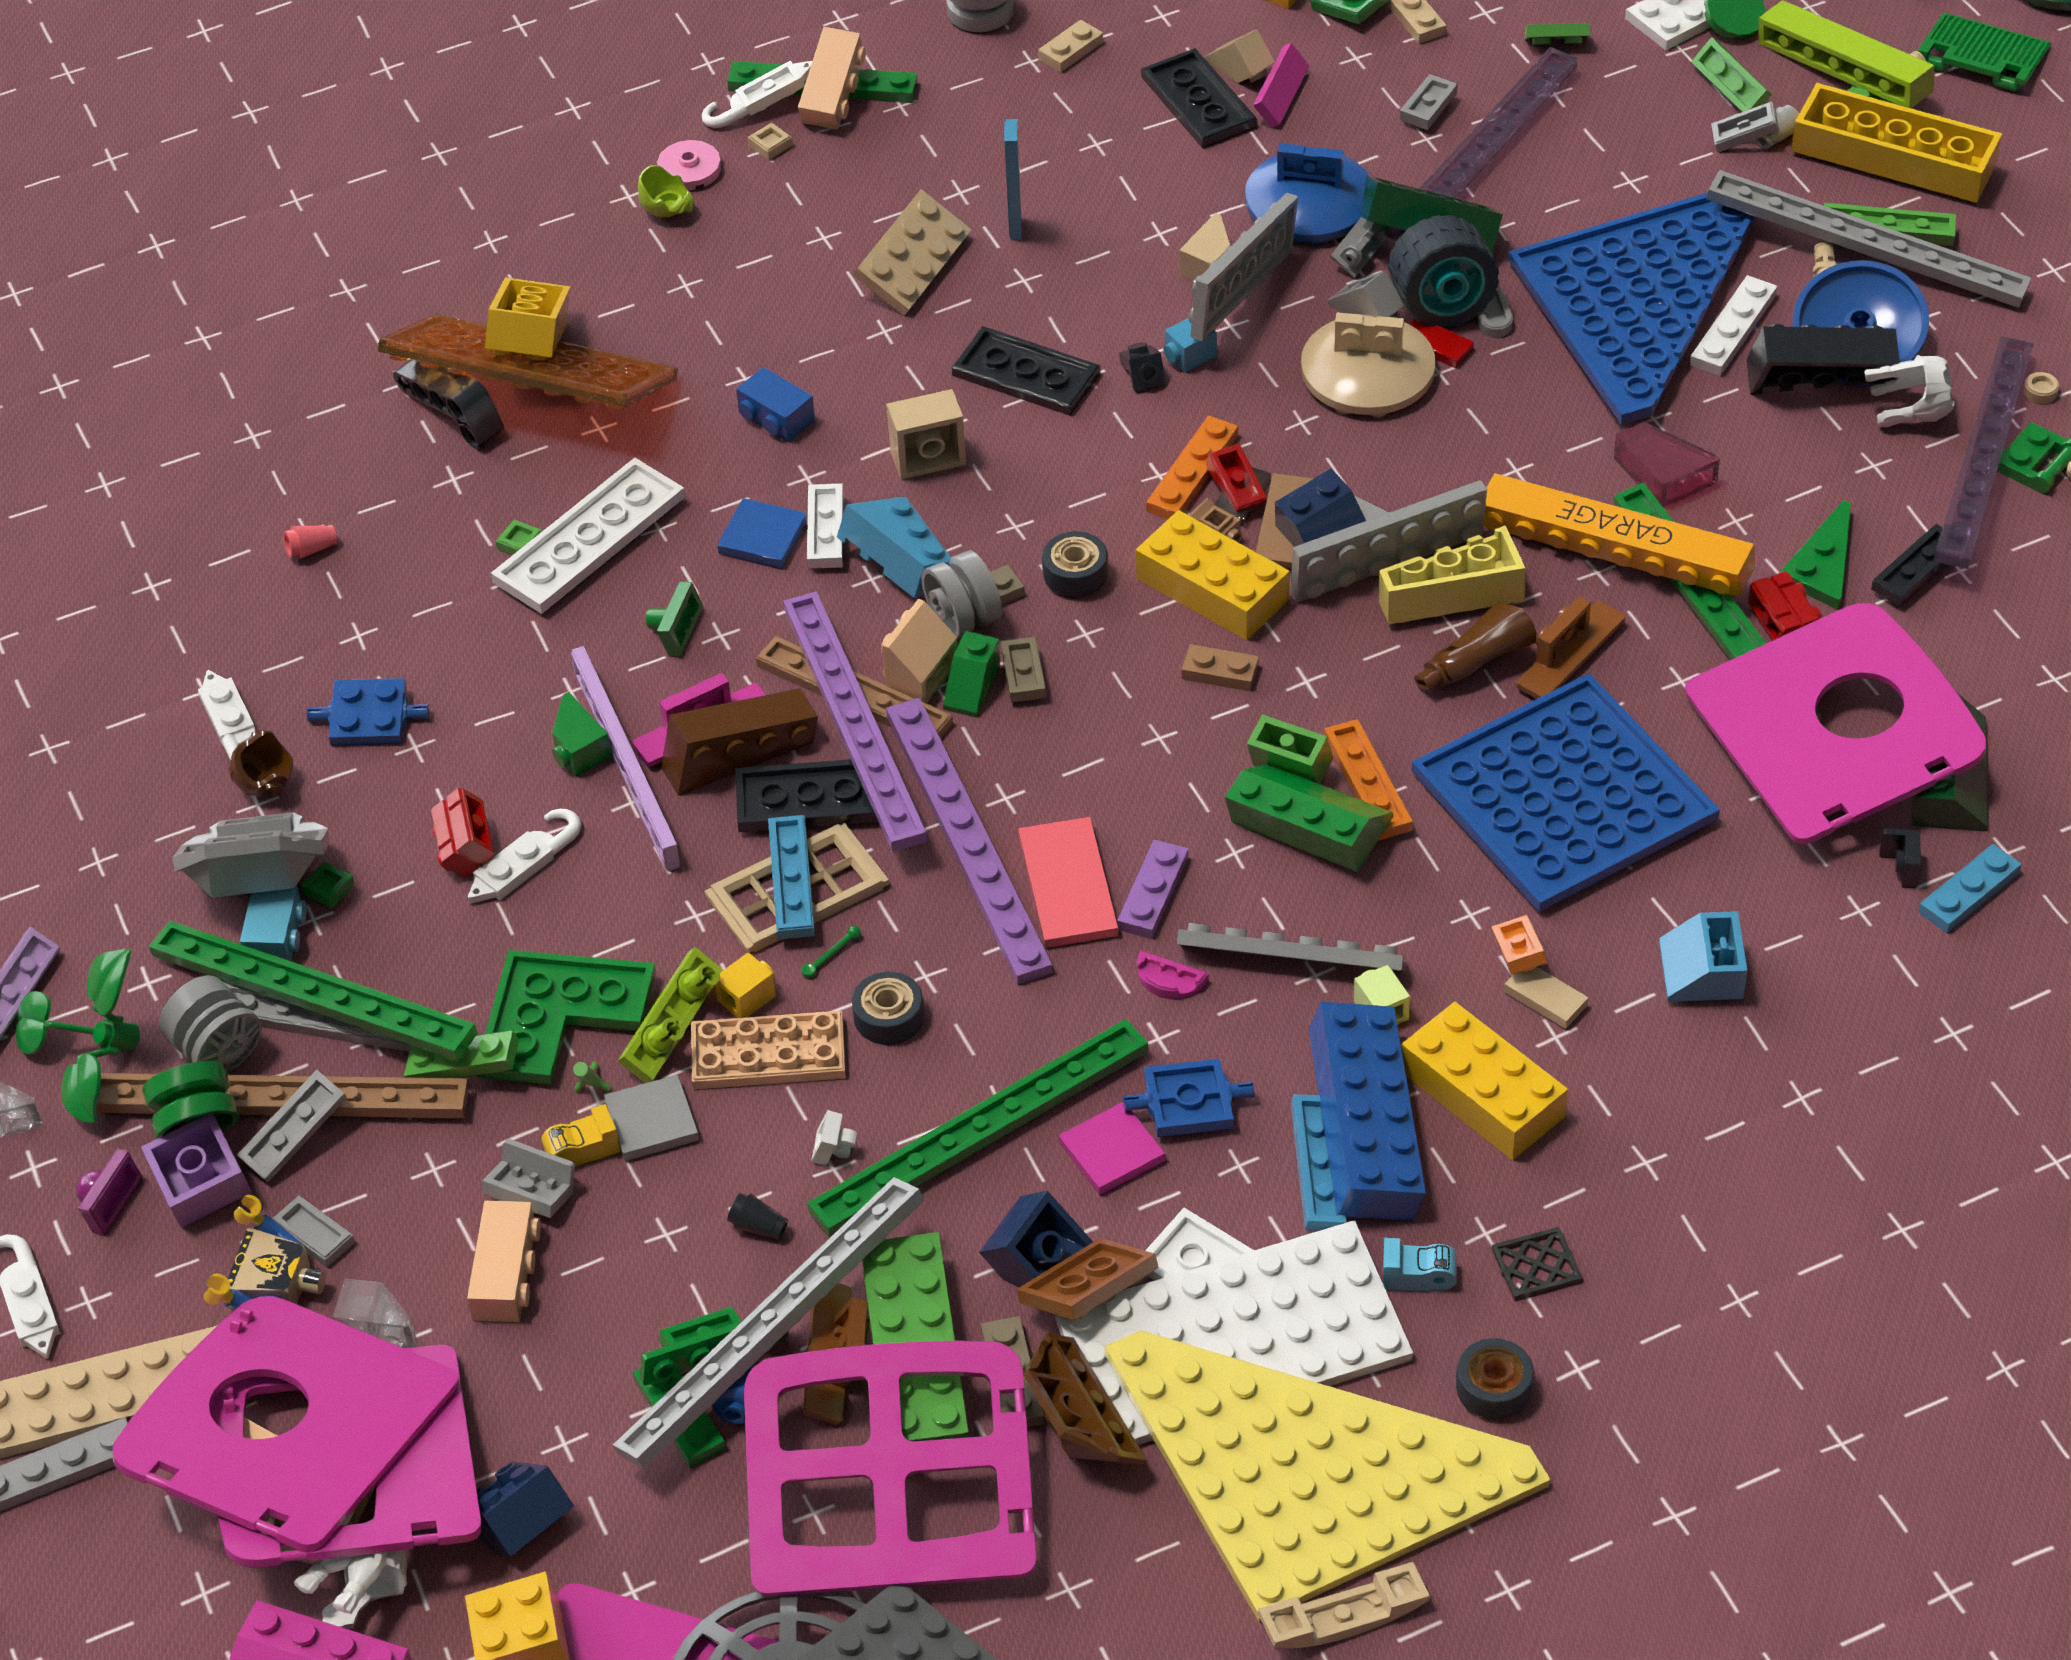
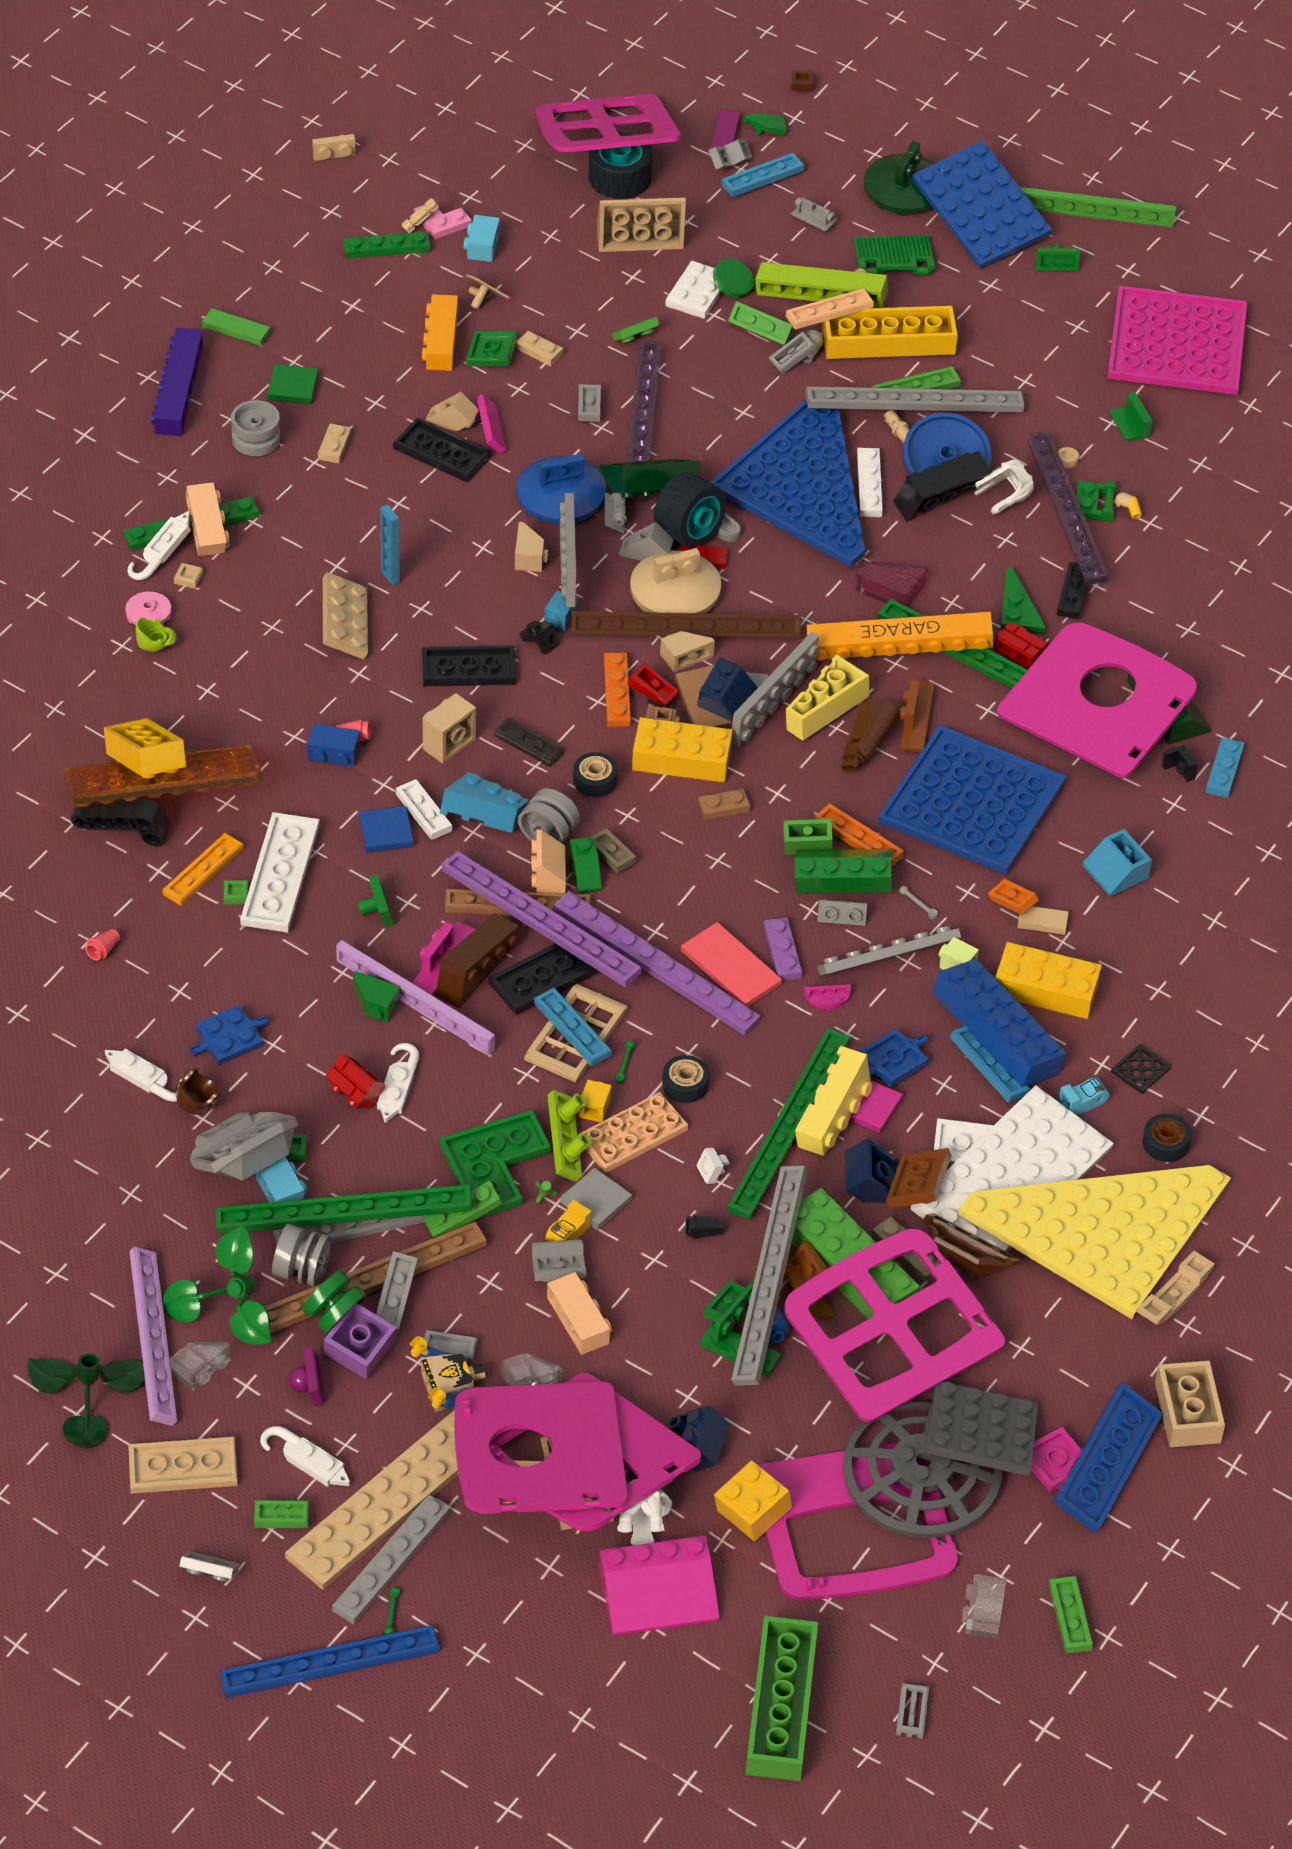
camera: 35 degrees left, 0 degrees up
none -> light orange tile [163,833,244,906]
none -> coral cone [336,719,371,742]
none -> clear smoke tile [494,717,564,767]
none -> reddish brown plate [571,611,801,638]
none -> tan slope [660,631,715,672]
none -> light nougat tile [786,288,874,330]
none -> light yellow wedge [795,1046,872,1156]
none -> light grey hinge [817,899,867,926]
none -> light grey hinge [899,886,938,919]

